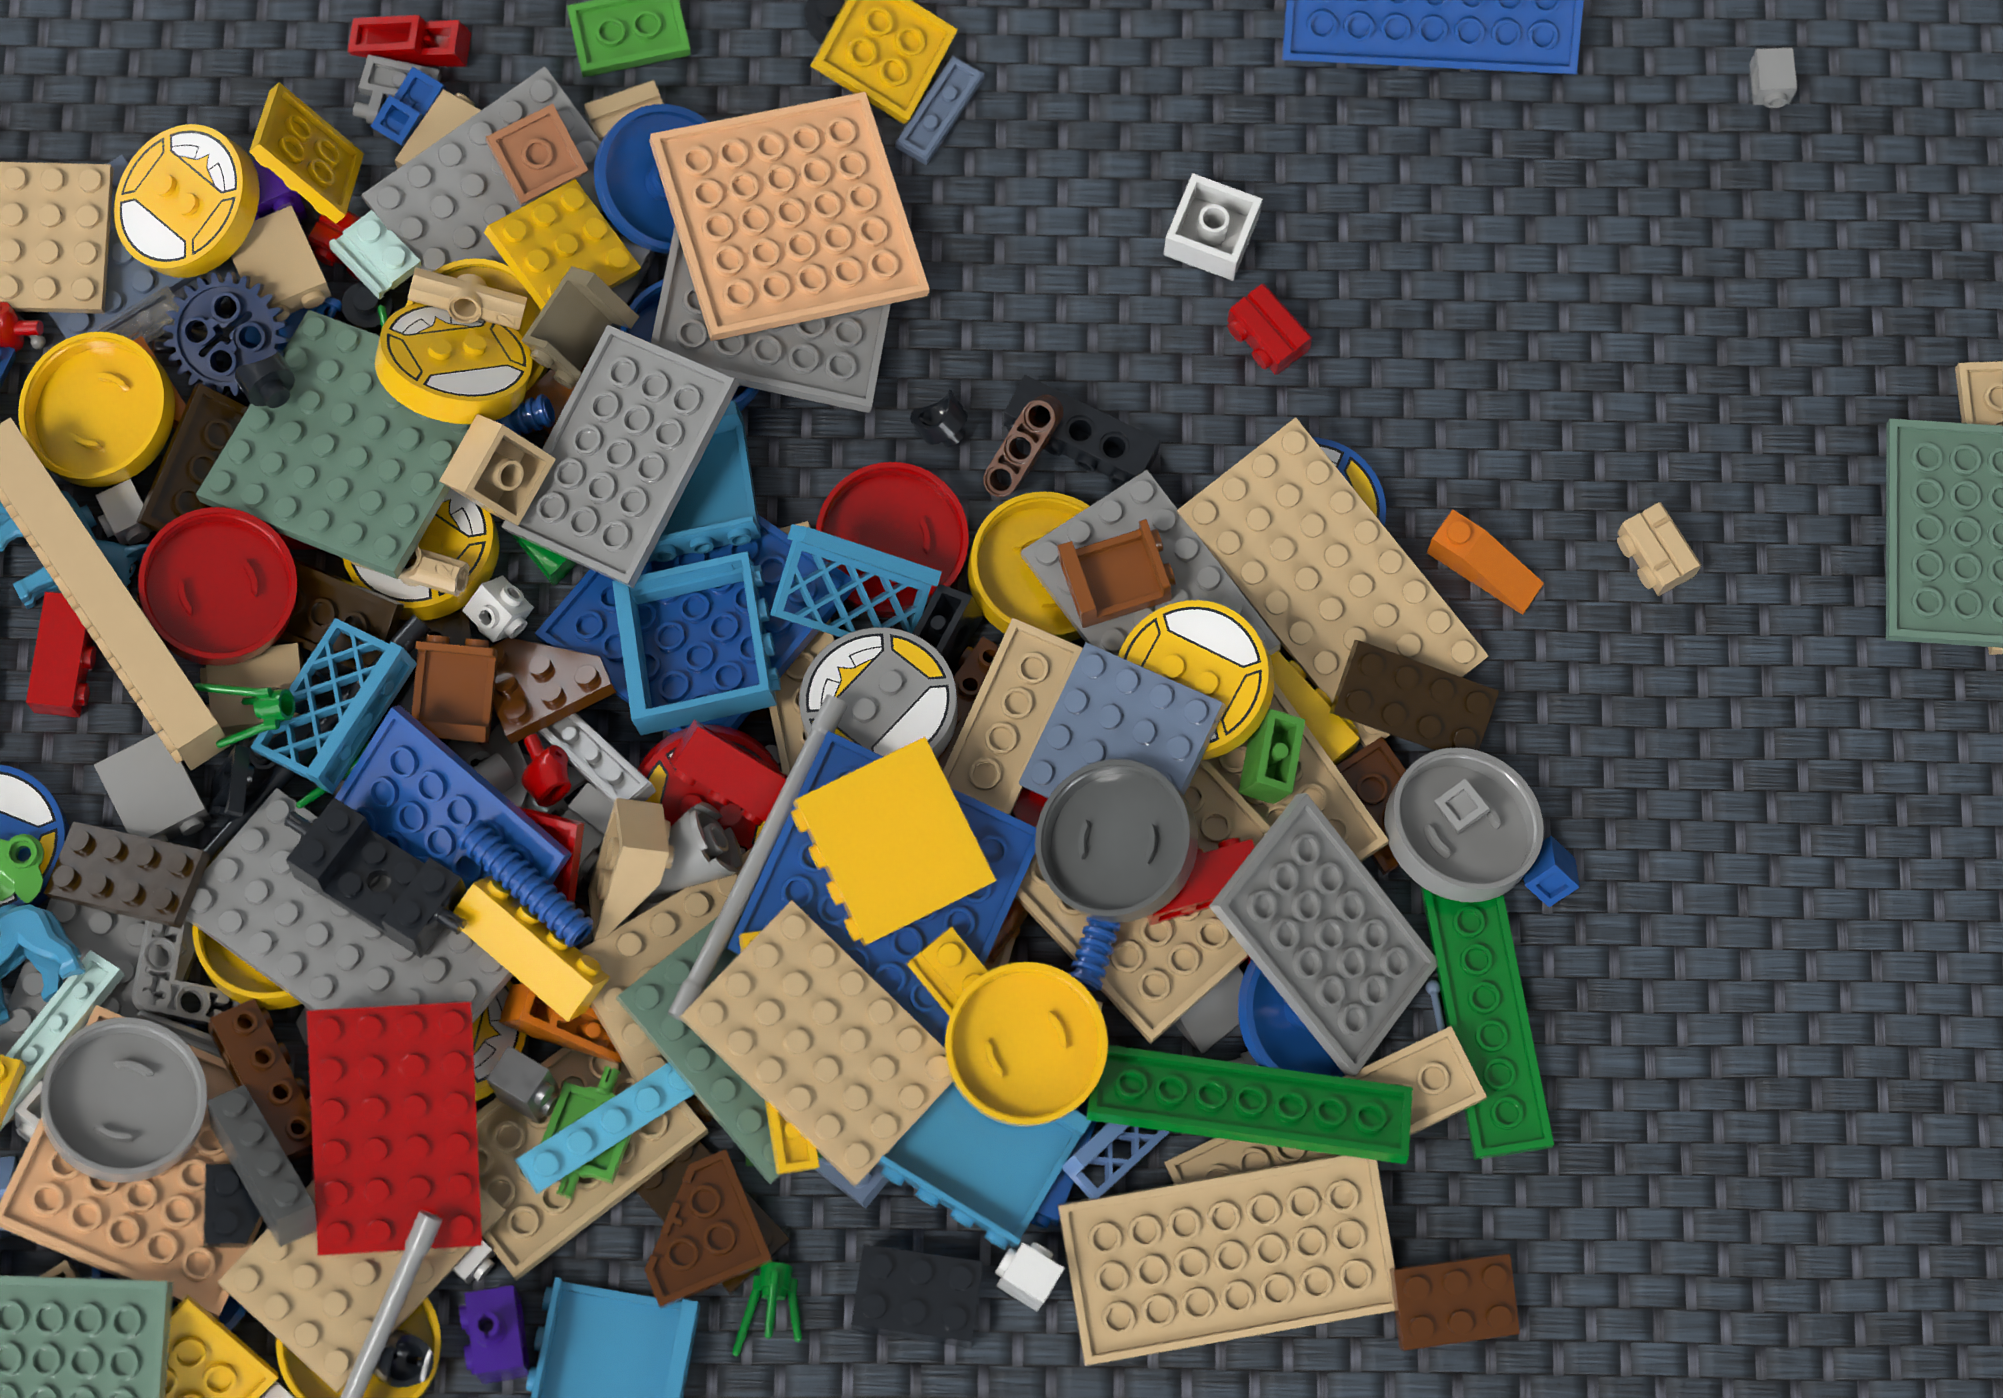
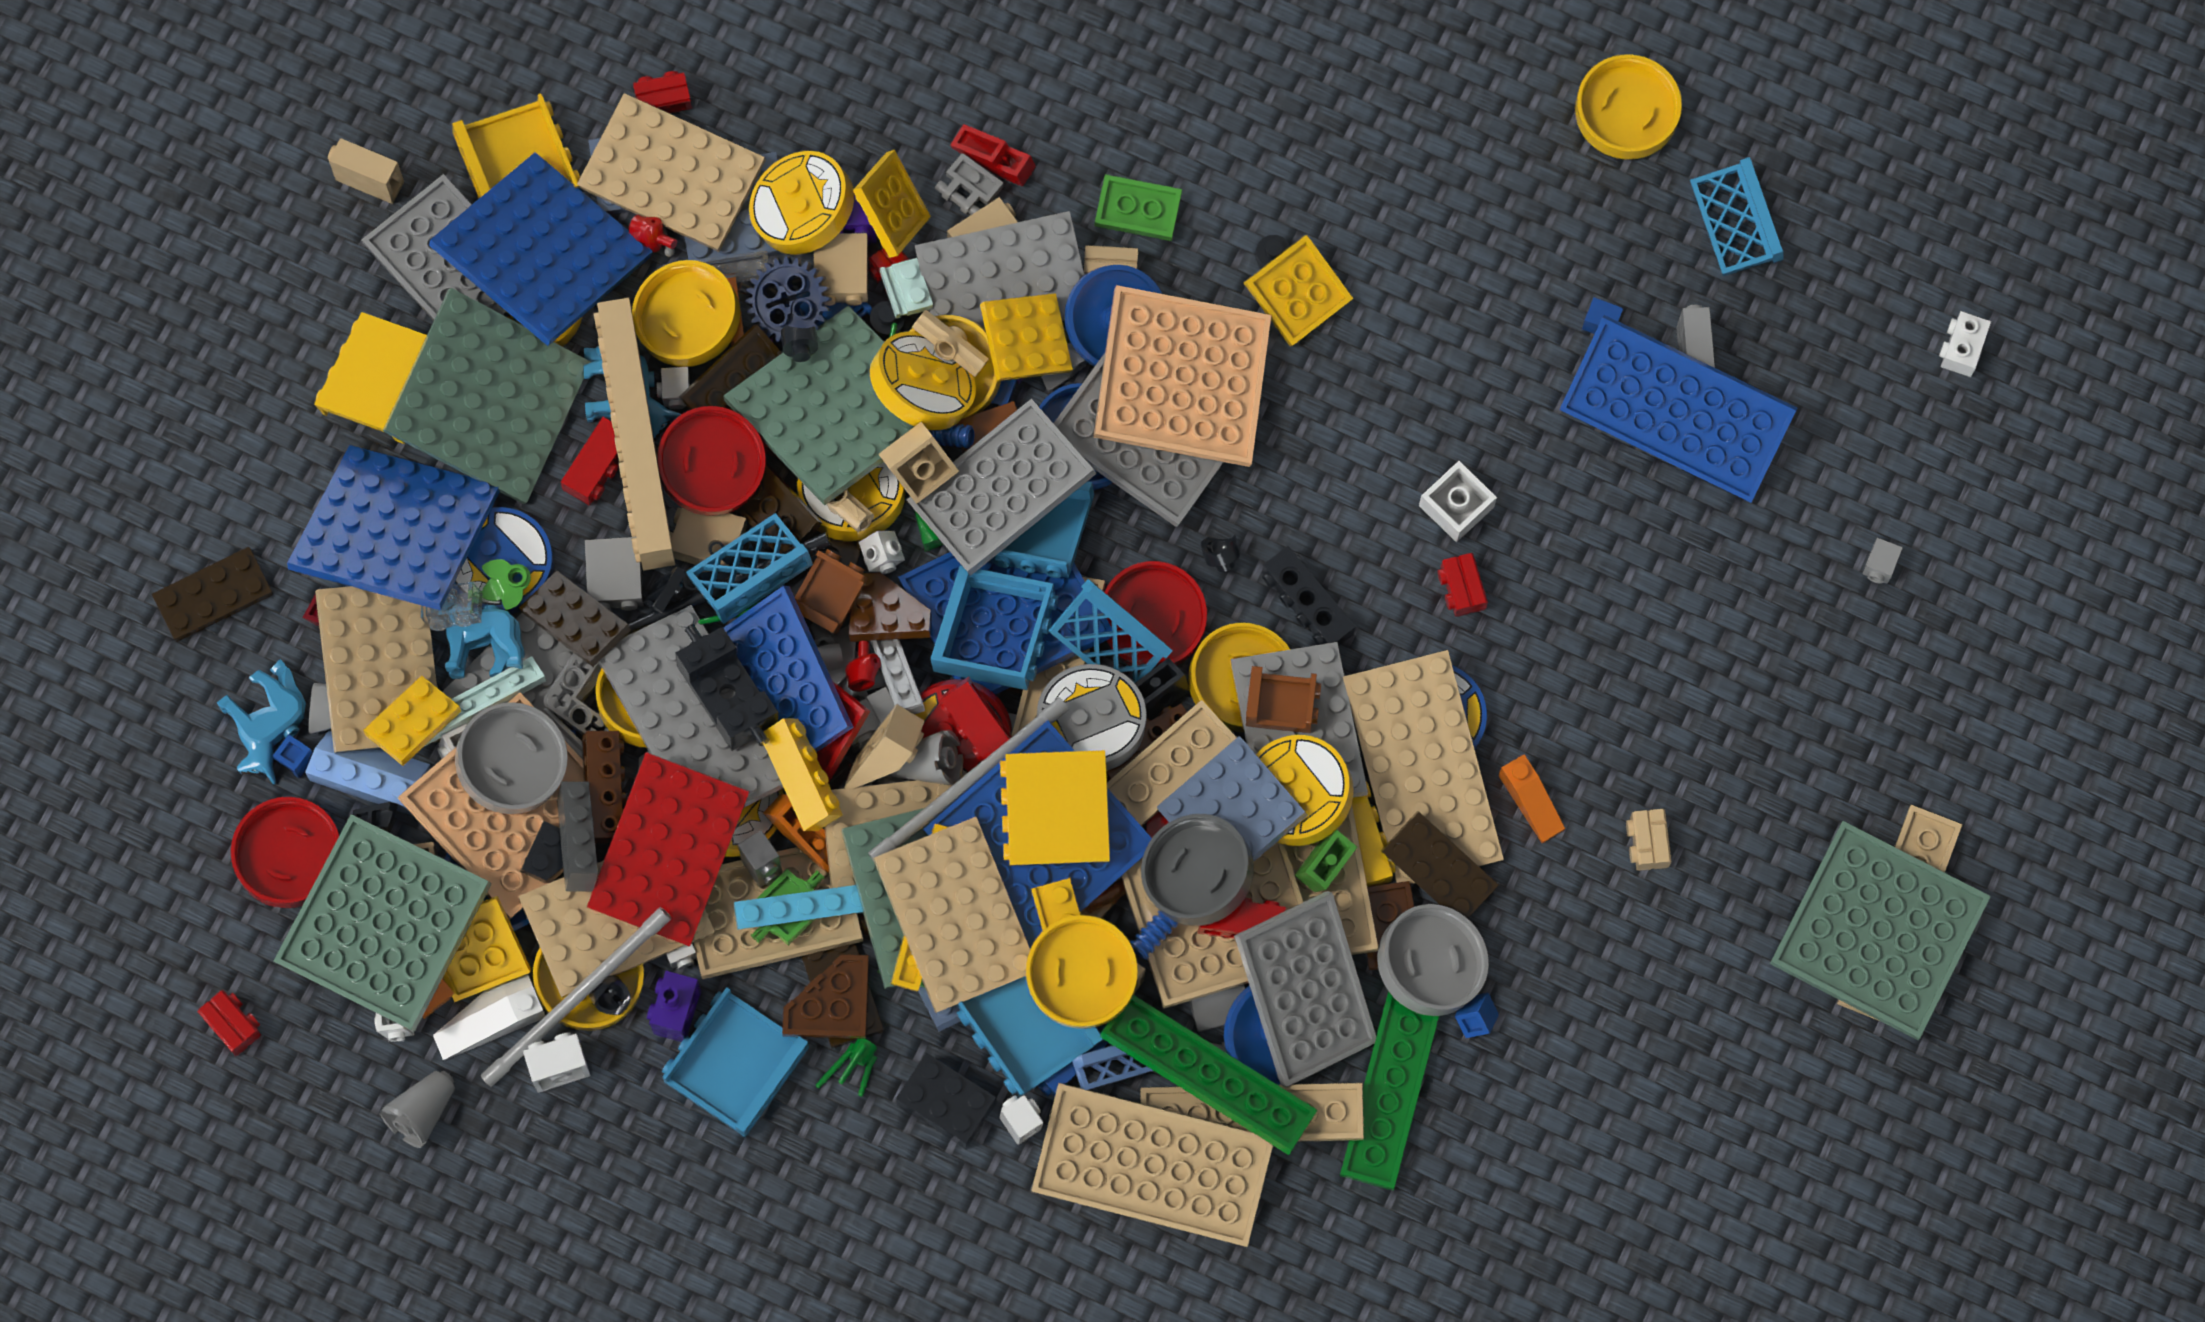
camera: 25 degrees right, 0 degrees up
green plant [193,683,295,748] -> none
blue slope [370,66,447,146] -> none
blue piece [457,820,593,947] -> none
nougat plate [485,104,588,206] -> none
dark tan panel [521,266,639,389] -> none
sand blue tile [895,56,984,165] -> none
reddish brown beam [983,395,1064,497] -> none
reddish brown plate [1390,1253,1520,1351] -> none
sand blue hinge [1426,980,1445,1032] -> none
light grey plate [1434,778,1490,834] -> none

